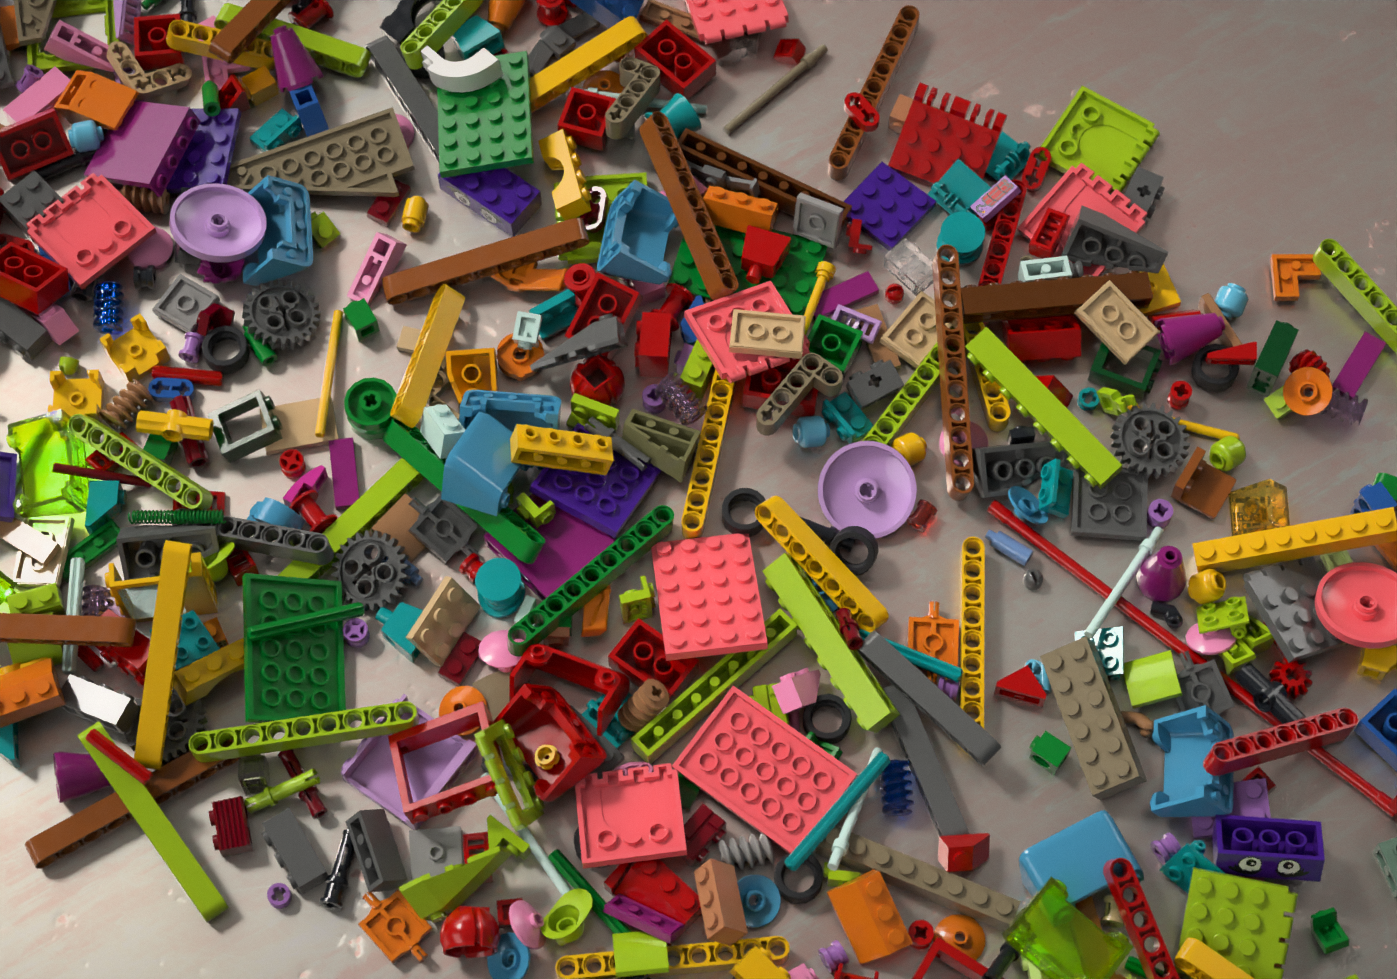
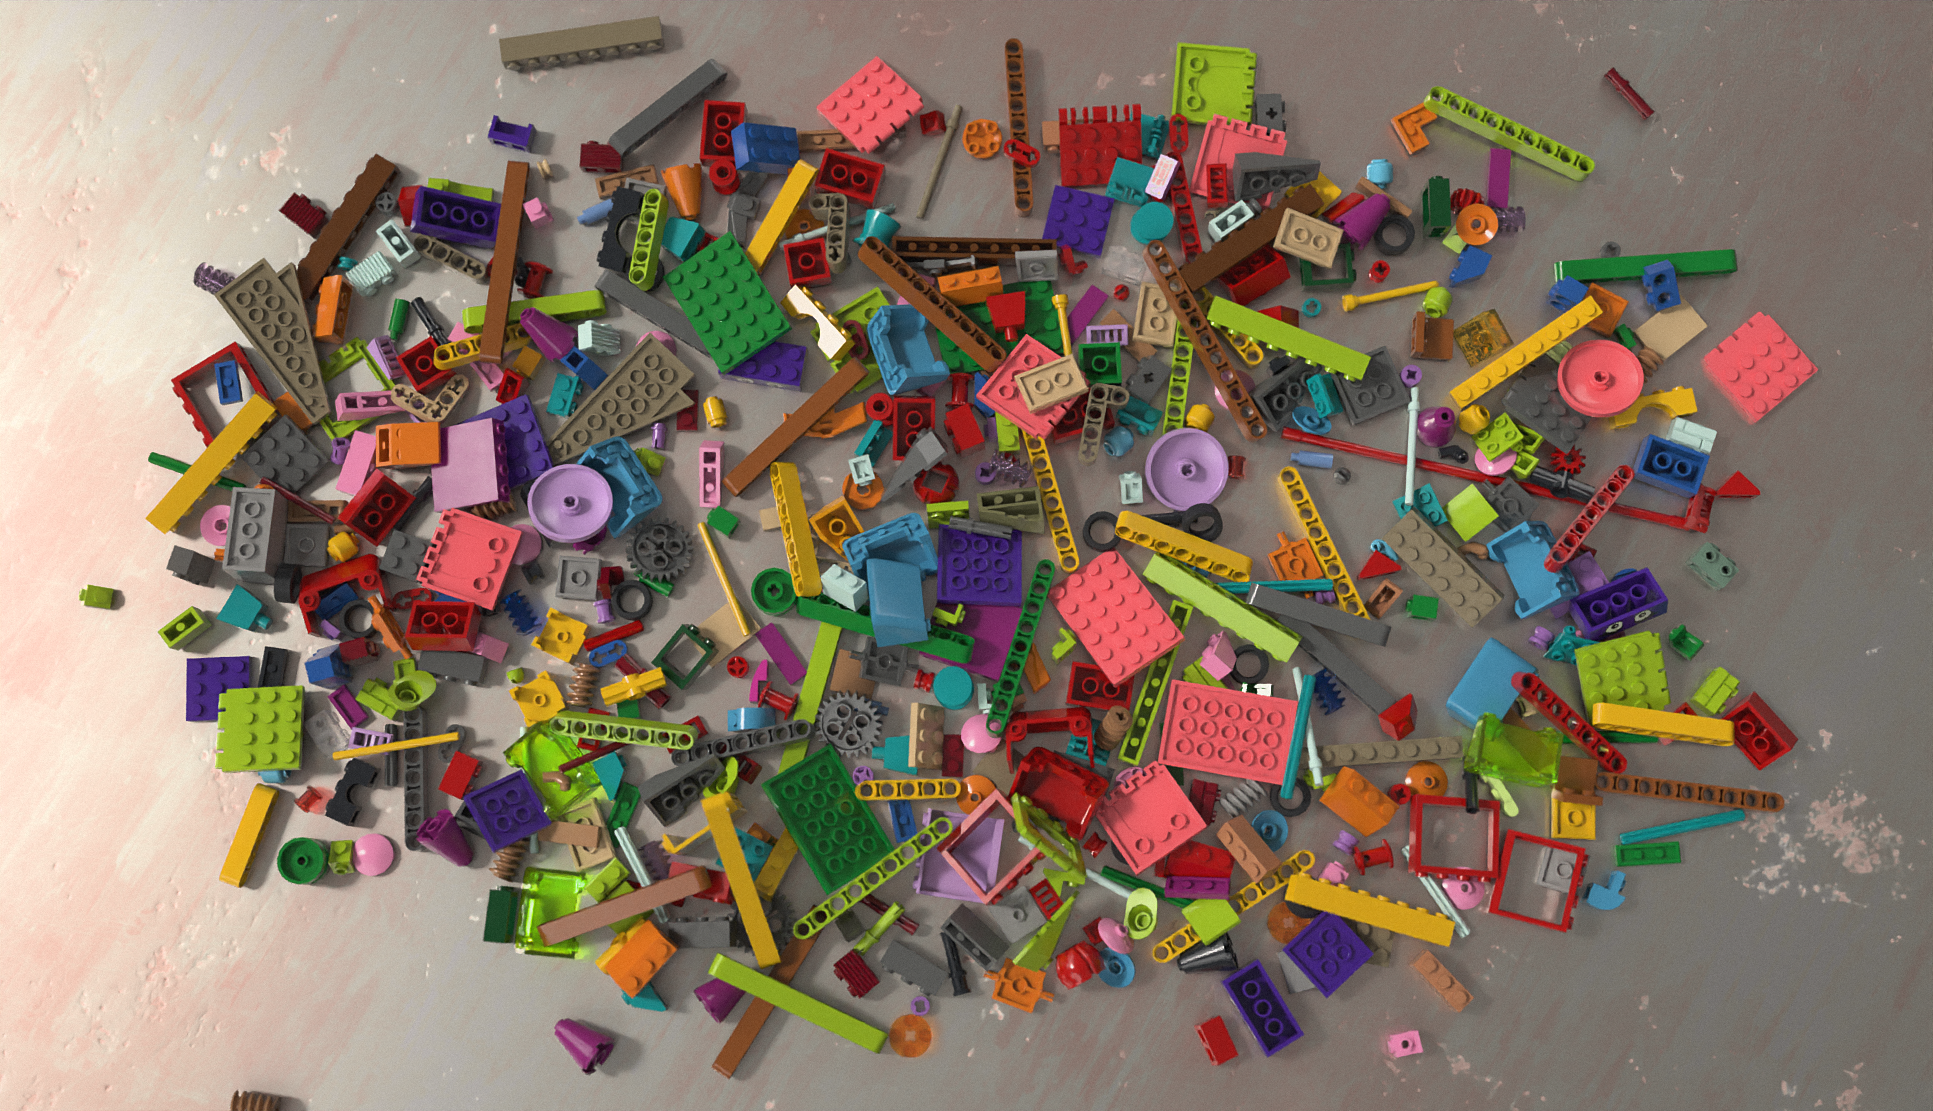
camera: 25 degrees left, 15 degrees up
medium azure head [68,120,104,153] -> none
red axle [86,729,152,785] -> none
green piece [128,509,226,524] -> none
green cylinder [202,80,221,116] -> none
green axle [247,602,365,641] -> none
white arch [421,46,503,92] -> none
yellow brick [510,424,613,475] -> none
yellow plate [535,745,560,770] -> none
dark red pin [836,608,863,650] -> none
lime plate [1096,387,1137,416] -> none
dark grey gear [1110,402,1190,479] -> none
red slope [1206,342,1257,365] -> none
none -> medium nougat arm [542,771,572,791]
none -> light aqua brick [578,320,621,357]
none -> medium lavender pin [651,423,668,449]
none -> yellow beam [855,779,961,801]
none -> blue plate [887,800,917,843]
none -> clear orange plate [889,1014,932,1058]
none -> orange dish [962,119,1003,159]
none -> red wheel [1082,832,1108,858]
none -> light aqua bracket [1119,471,1143,504]
none -> nougat slope [1364,578,1403,619]
none -> blue slope [1449,245,1492,288]

